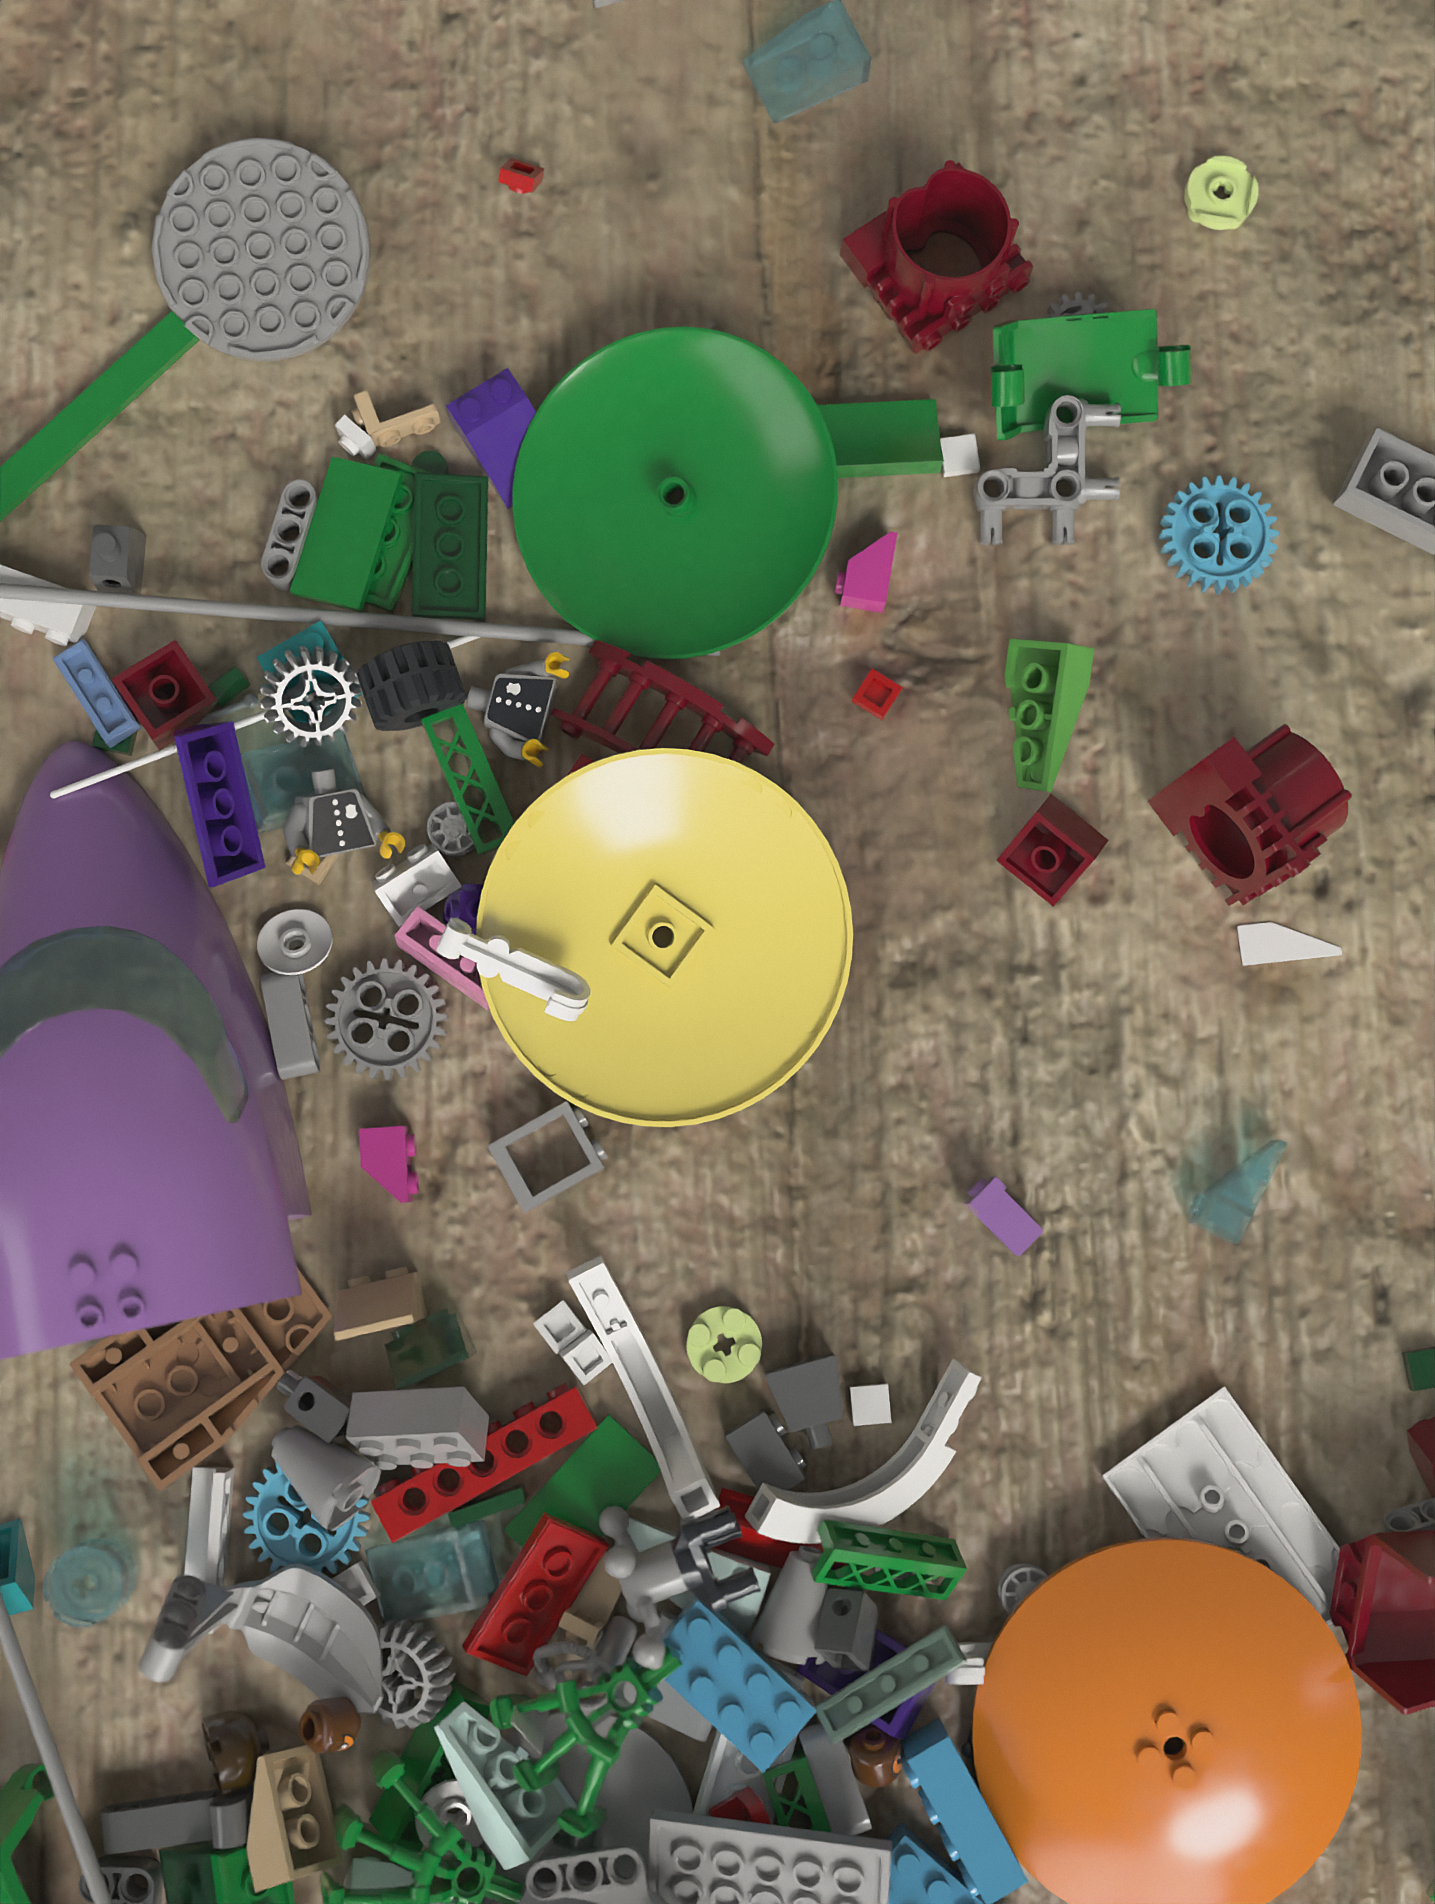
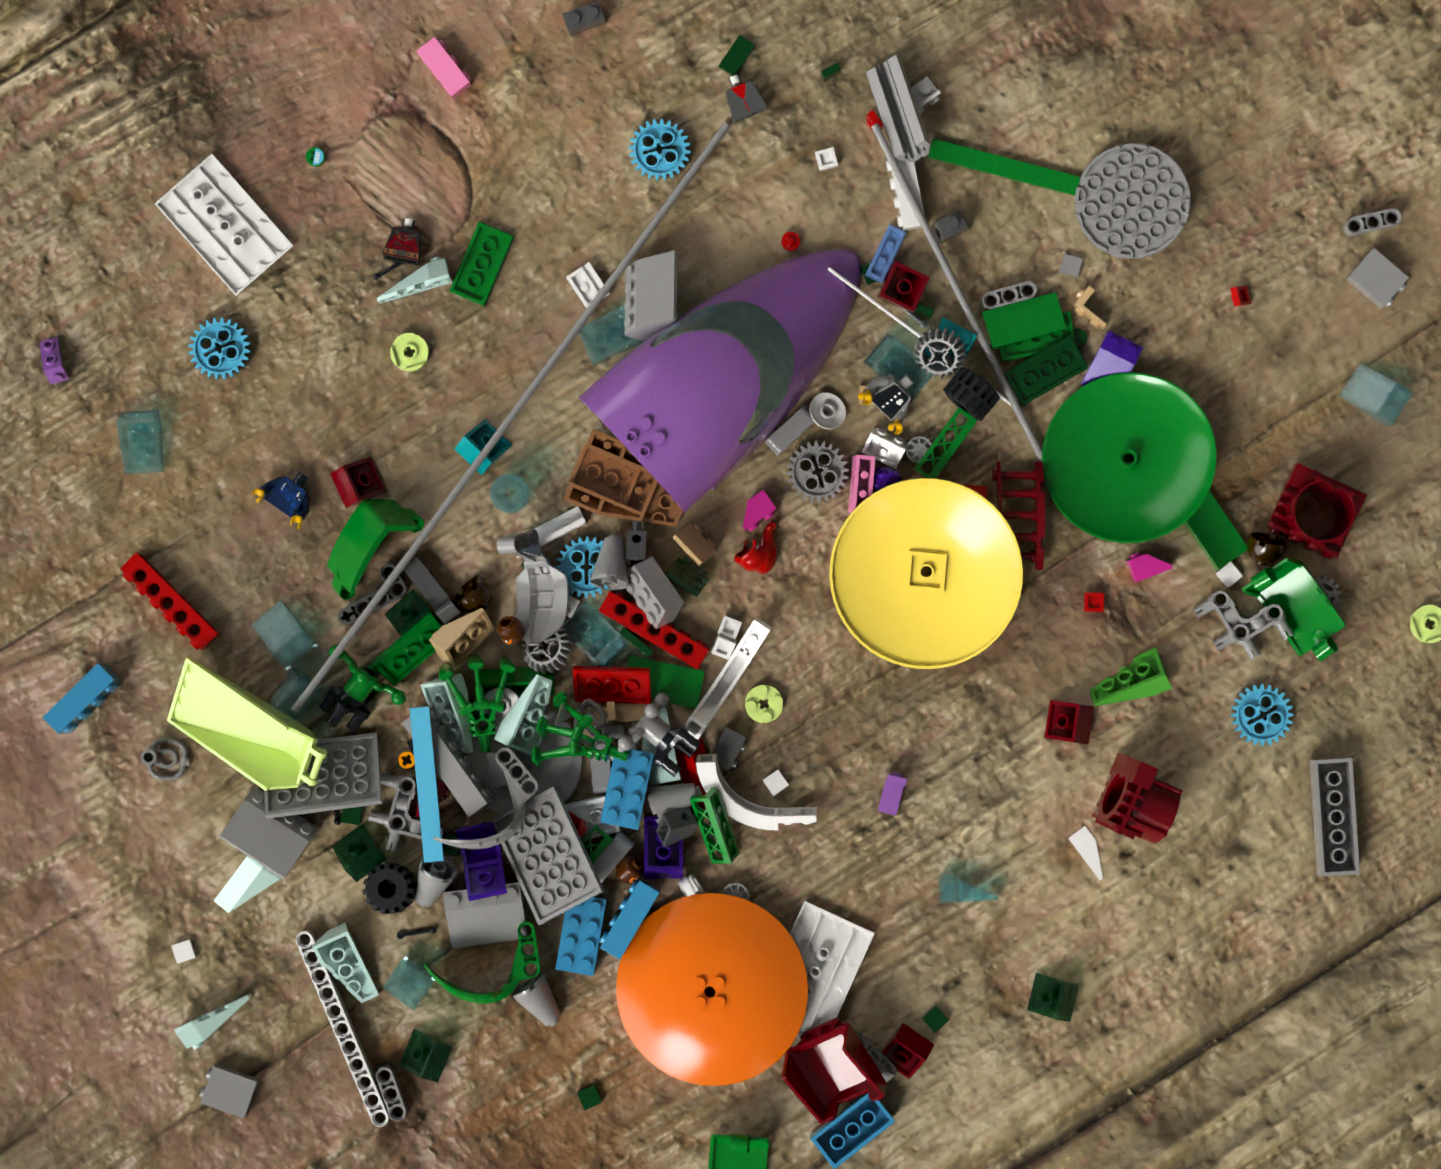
camera: 70 degrees right, 5 degrees up
dark purple slope [174,721,266,887] -> none
white plate [335,415,377,461] -> none
white piece [436,918,591,1021] -> none
torso [467,652,570,767] -> none
light grey window [487,1101,607,1213] -> none
dark grey torso [764,1352,843,1449] -> none
sand green tile [816,1625,968,1744] -> none
none -> red piece [734,520,777,574]
none -> light grey tile [1059,254,1083,278]
none -> dark brown cylinder [1246,532,1286,566]

